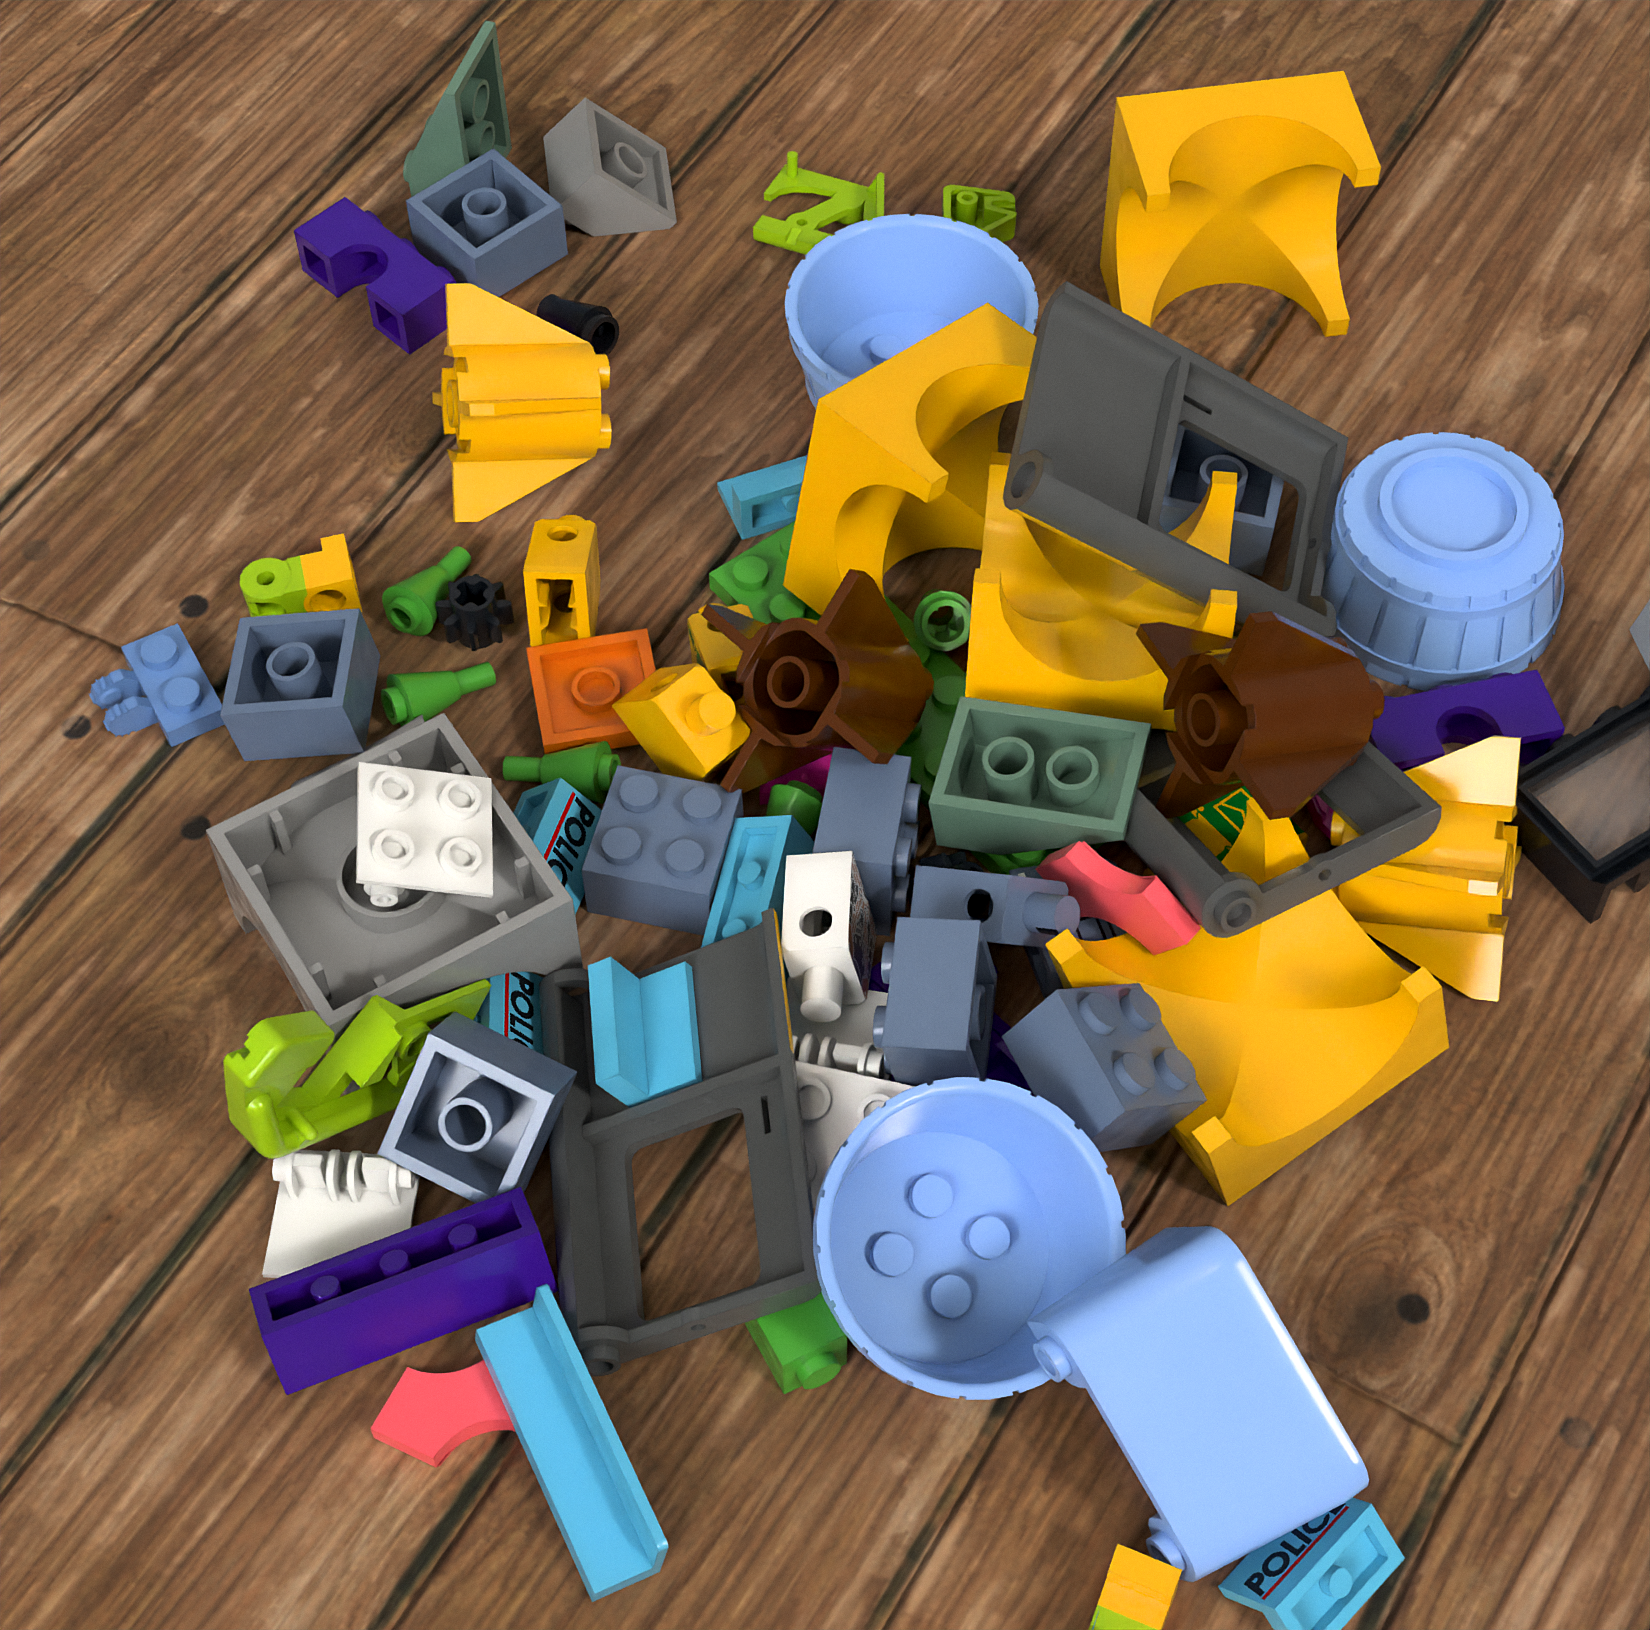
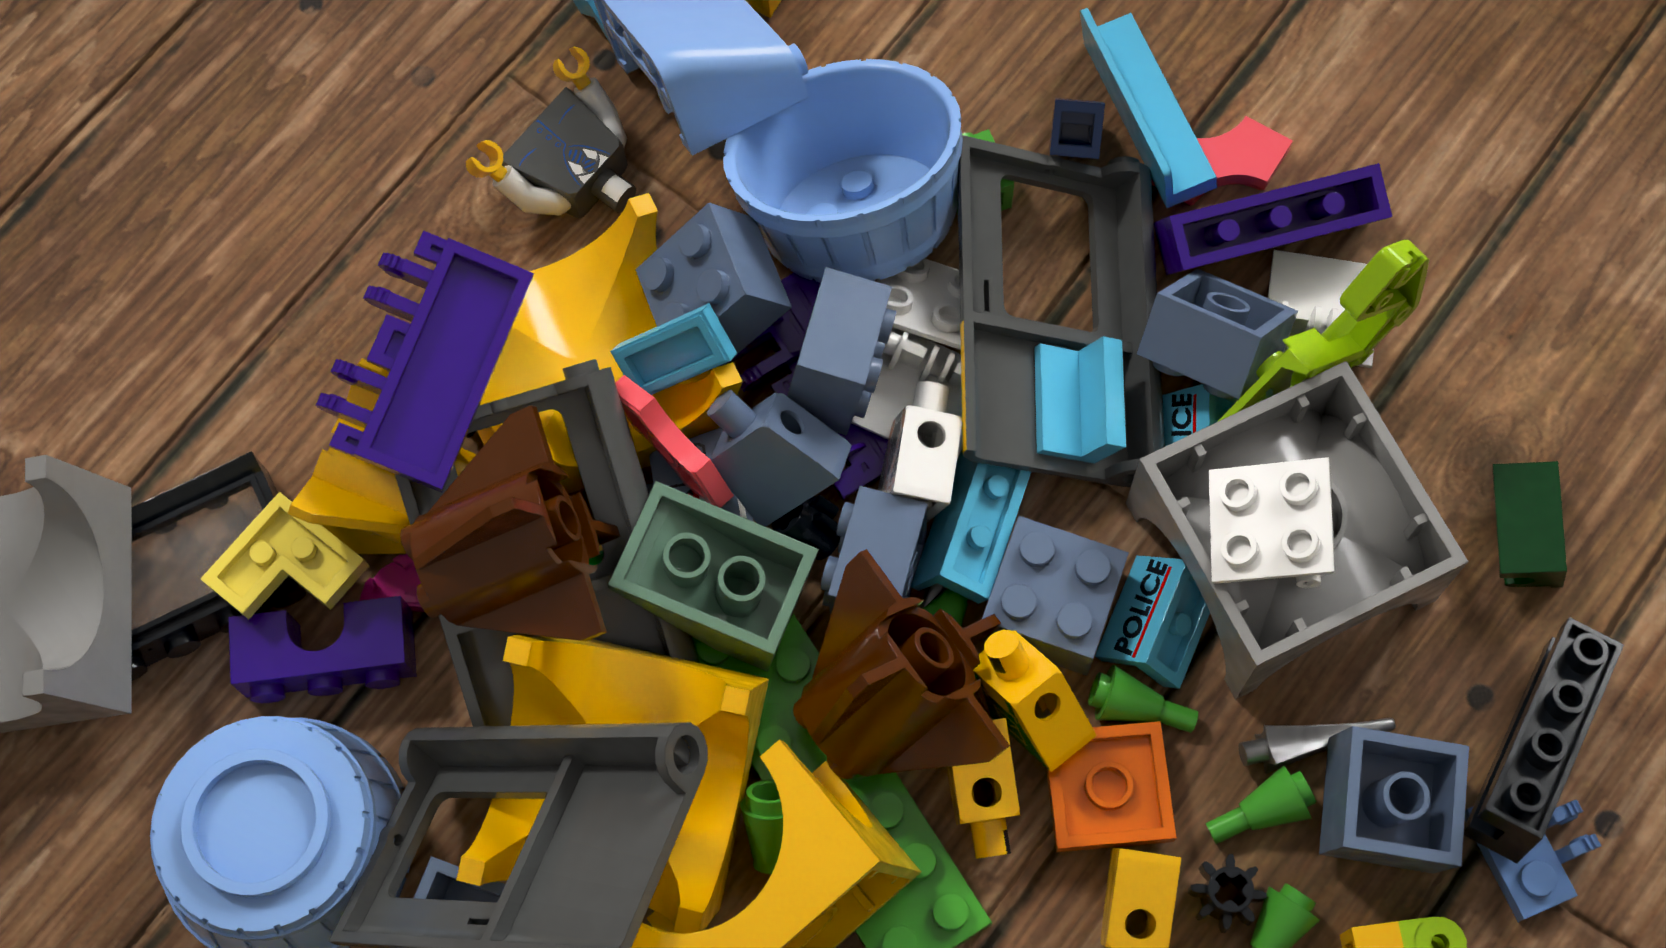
camera: 170 degrees left, 15 degrees up
none -> light yellow plate [200,492,369,620]
none -> dark purple hinge [315,230,534,493]
none -> torso [466,47,636,218]
none -> medium azure tile [610,303,737,395]
none -> dark blue leg [1049,98,1105,159]
none -> black brick [1464,617,1624,864]
none -> dark green hinge [1492,461,1567,588]

